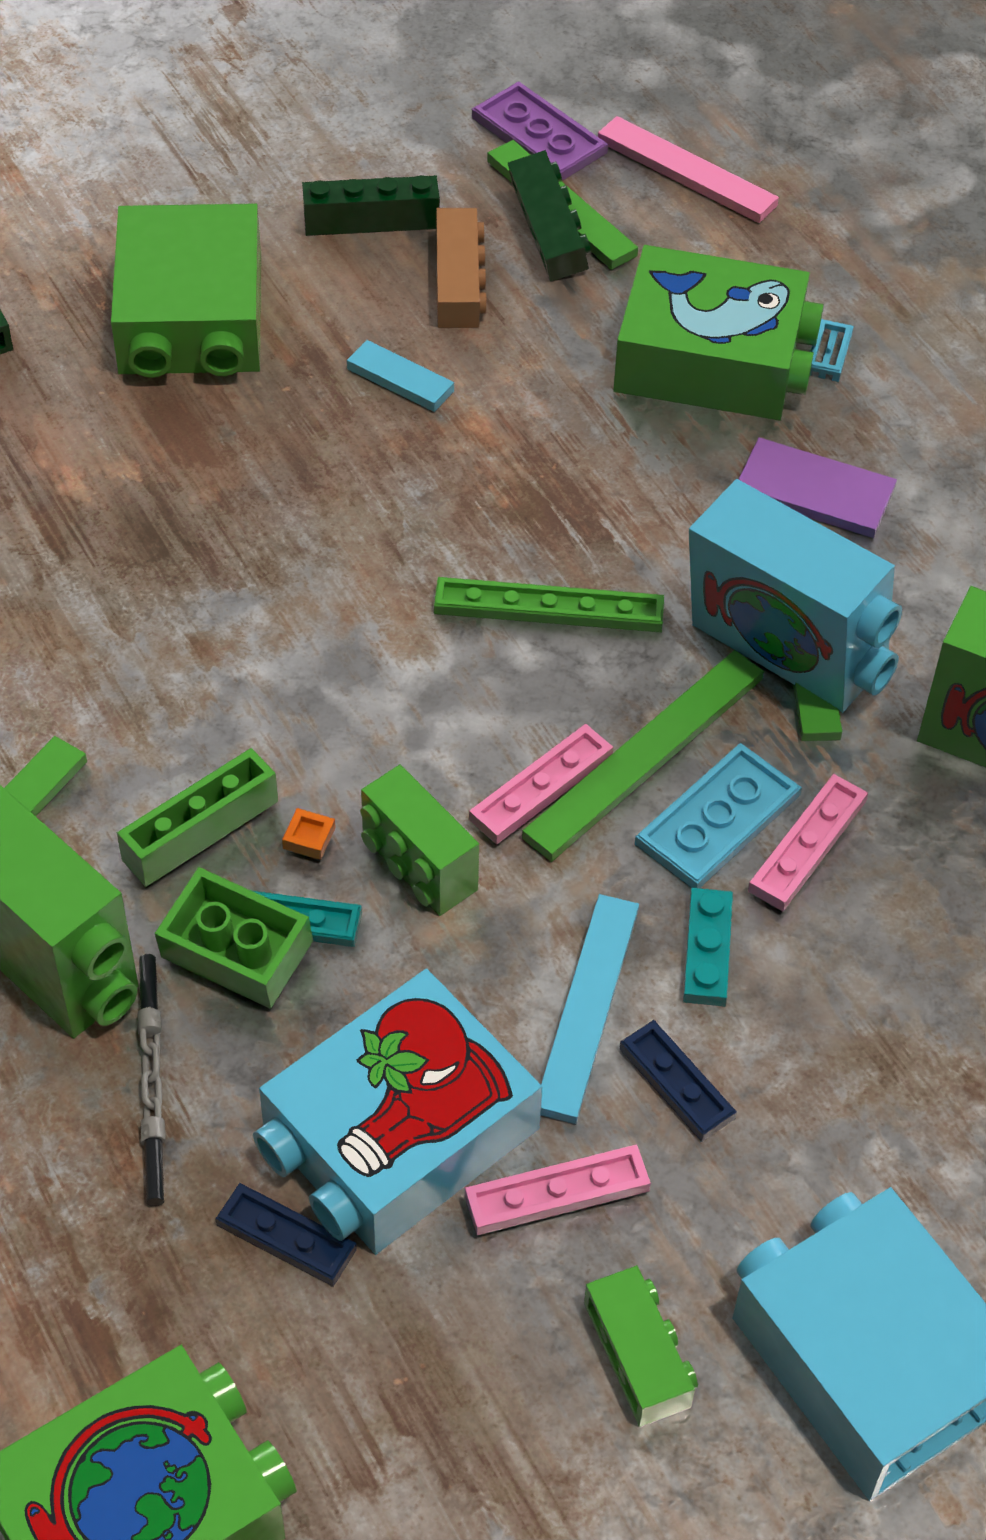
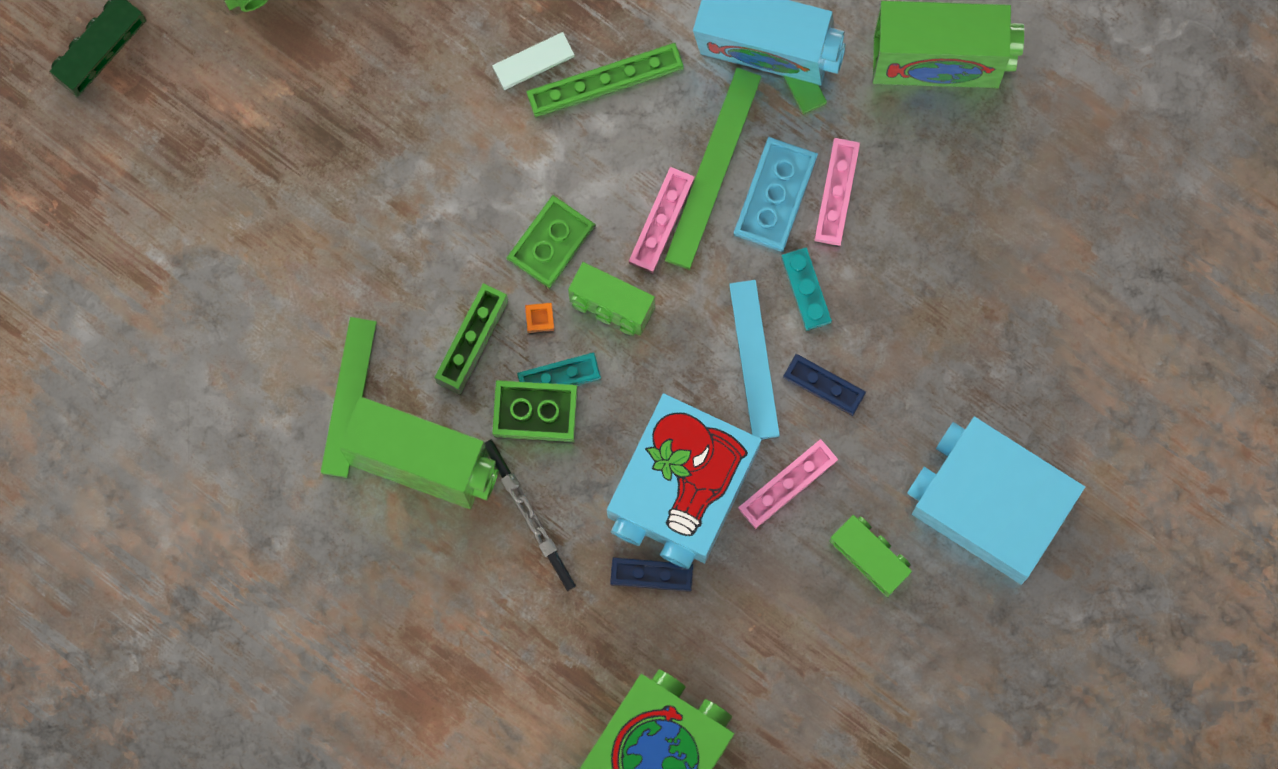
camera: 20 degrees left, 25 degrees up
none -> light aqua tile [492,32,575,90]
none -> bright green tile [506,195,596,289]

